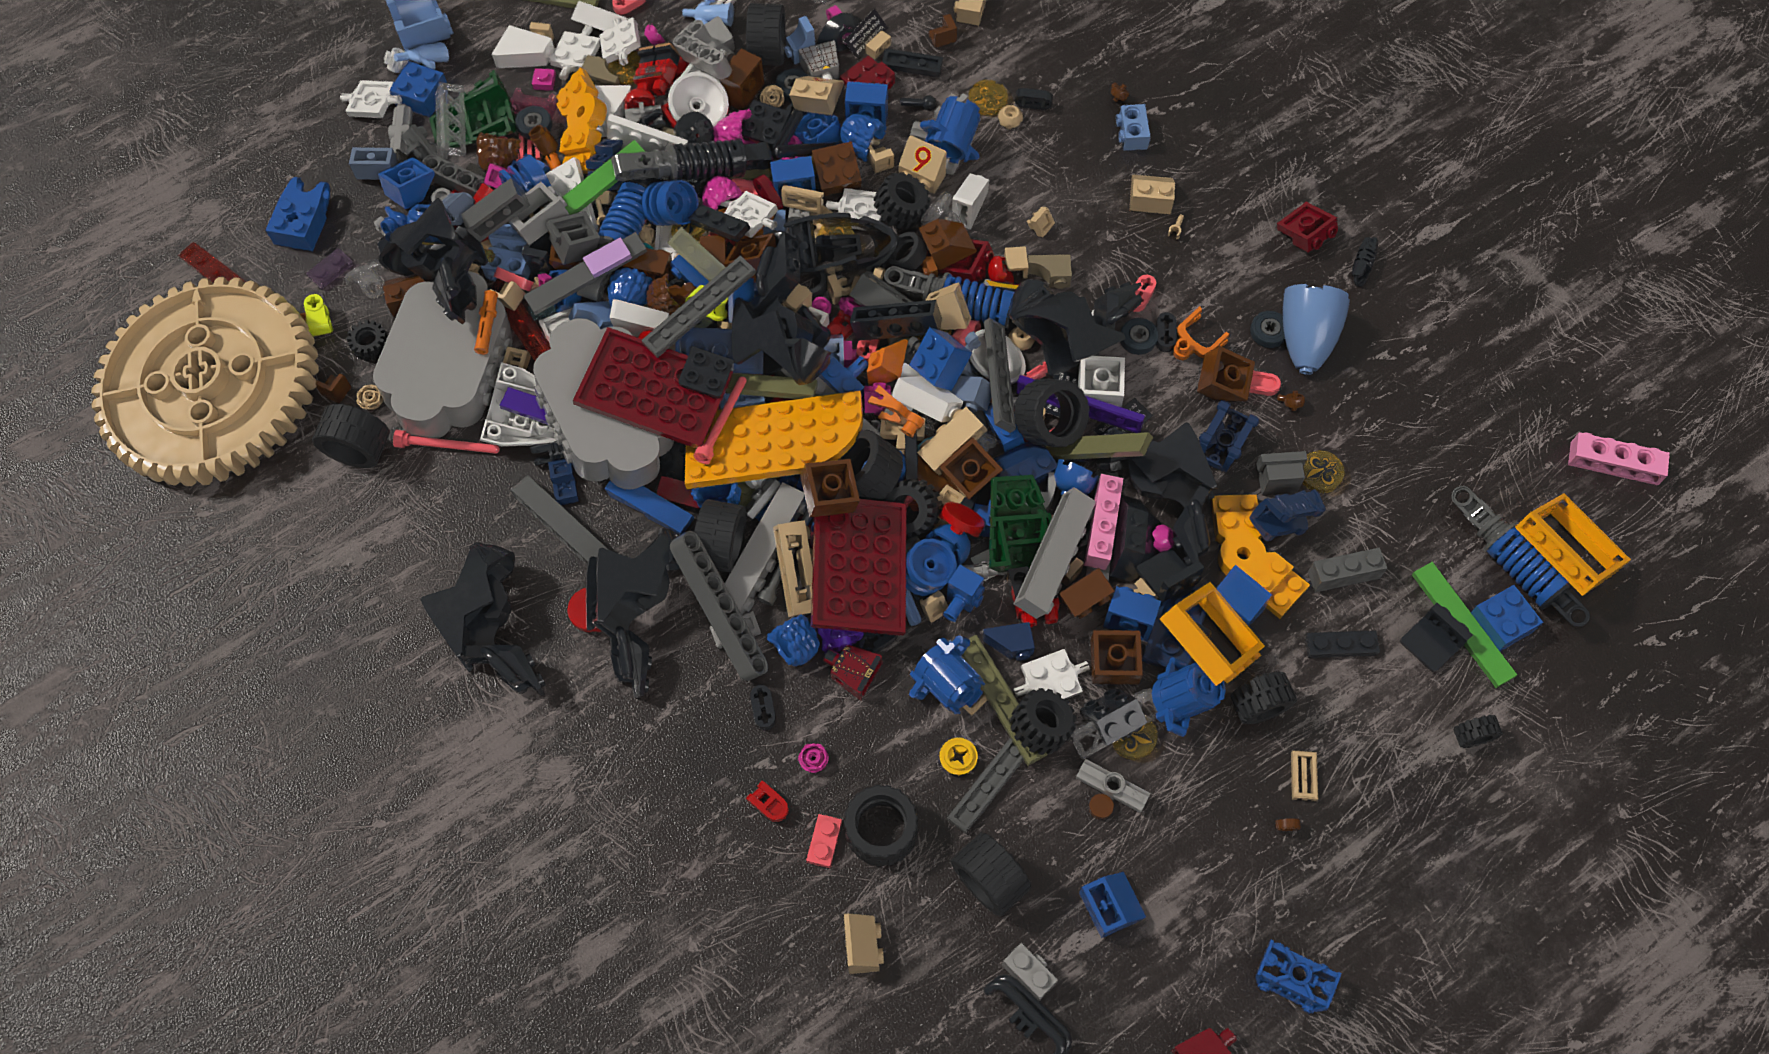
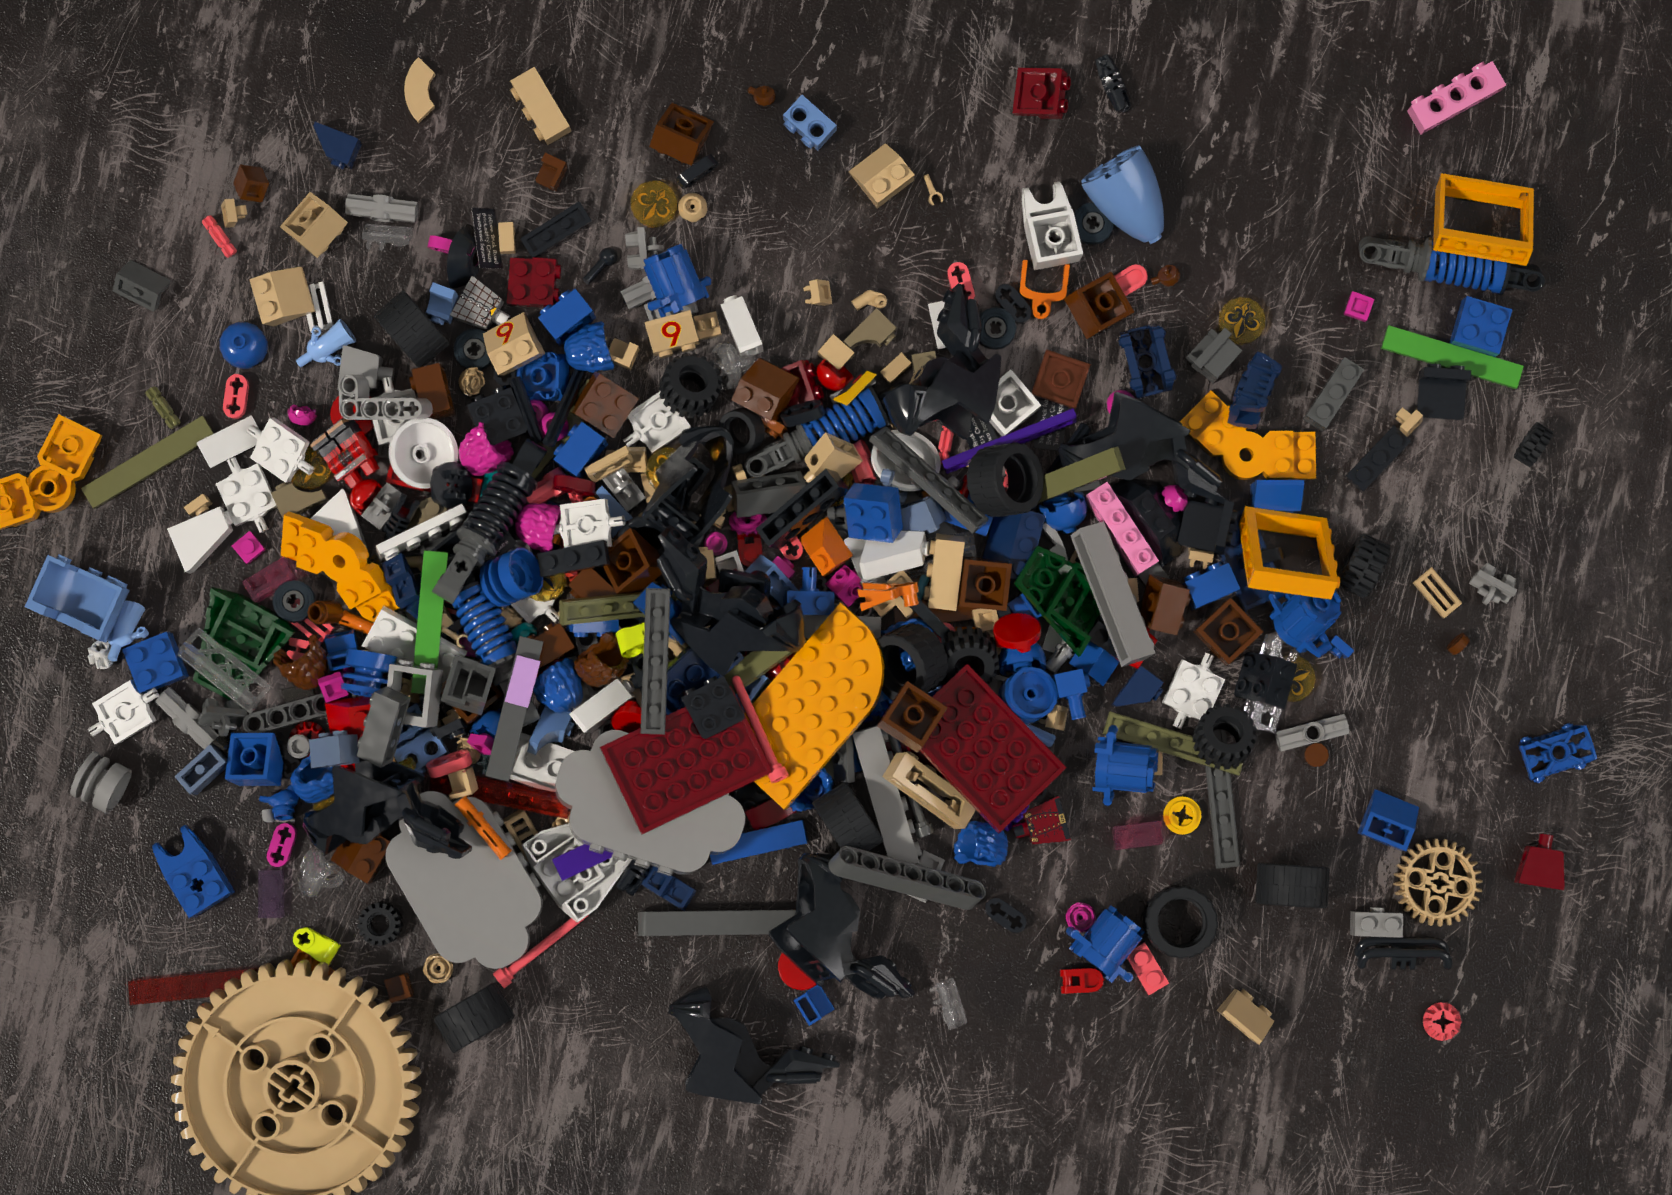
camera: 45 degrees left, 20 degrees up
none -> light grey wheel [70,751,132,814]
none -> dark pink beam [267,823,297,867]
none -> reddish brown slope [649,103,714,166]
none -> tan tile [693,311,722,341]
none -> black beam [780,399,826,427]
none -> blue piece [794,985,835,1026]
none -> tan arm [851,290,887,311]
none -> clear plate [929,977,968,1030]
none -> white brick [1022,182,1083,270]
none -> copper plate [1031,349,1091,409]
none -> blue container [1066,905,1145,983]
none -> blue piece [1069,641,1119,686]
none -> clear pink hinge [1112,821,1163,850]
none -> blue plate [1329,635,1354,659]
none -> dark pink plate [1343,291,1374,322]
none -> tan gear [1393,839,1483,927]
none -> tan tile [1395,407,1423,437]
none -> light grey hips [1469,563,1517,605]

